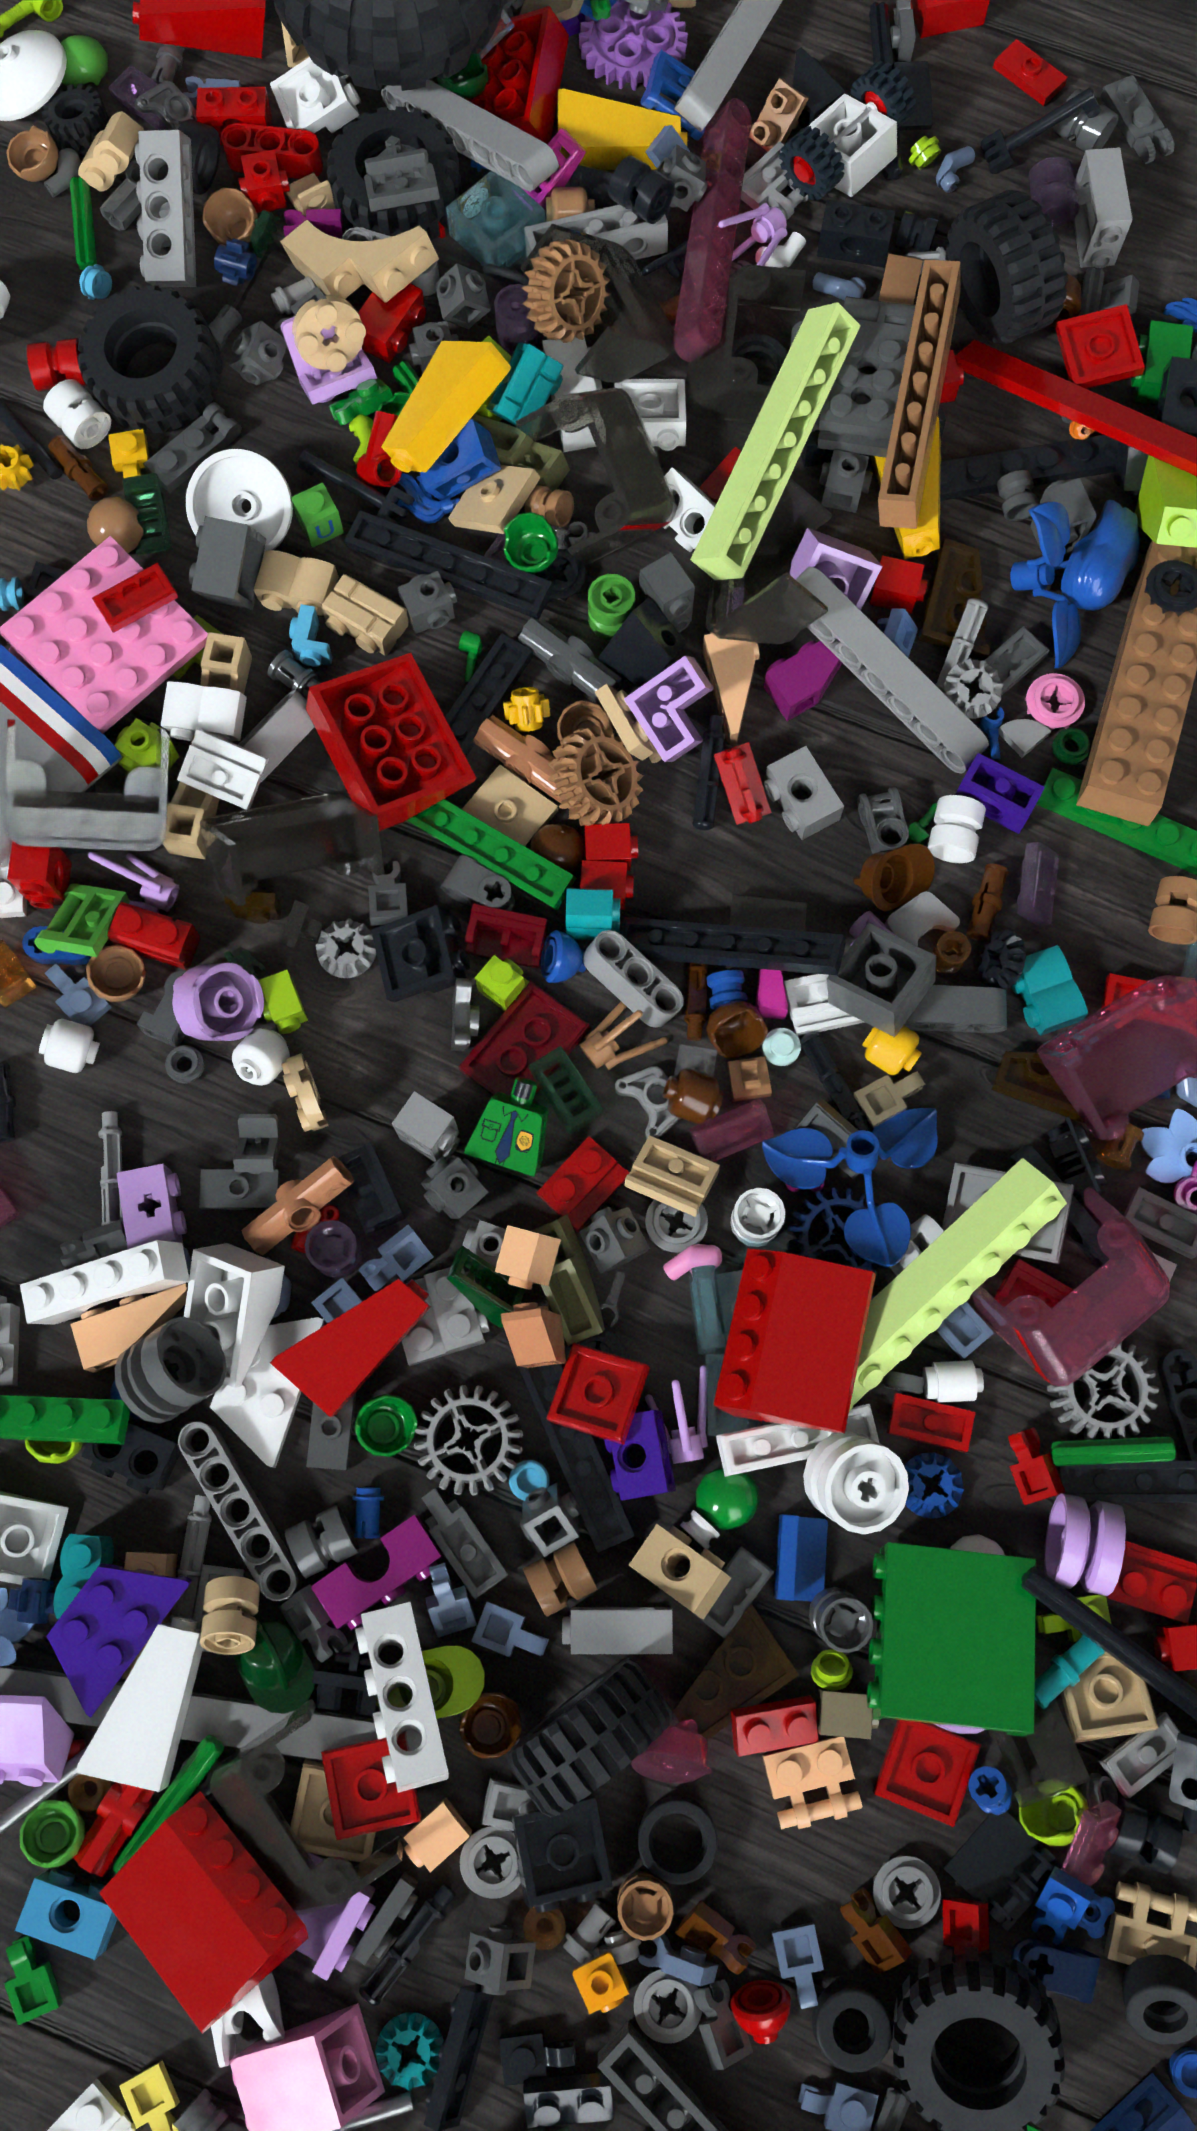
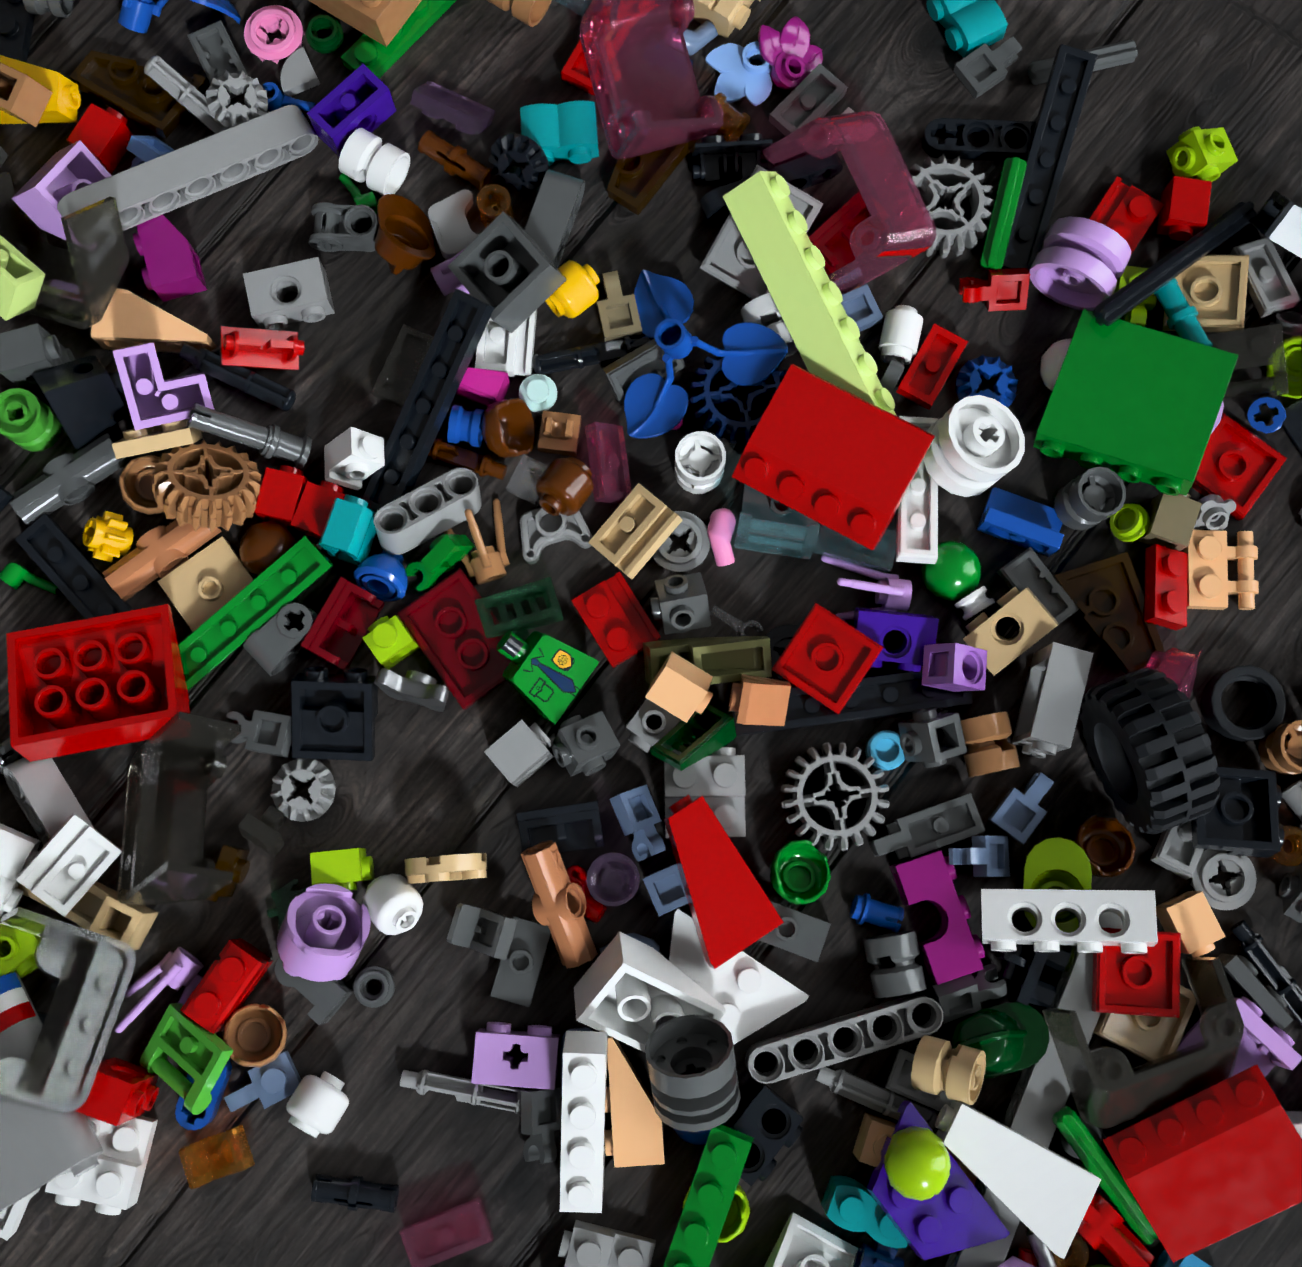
camera: 75 degrees left, 5 degrees up
none -> dark grey pin [187,402,312,469]
none -> white brick [324,427,385,491]
none -> green plate [406,534,475,591]
none -> lime hair [884,1126,951,1201]
none -> medium lavender brick [922,643,987,692]
none -> light grey plate [1194,494,1237,531]

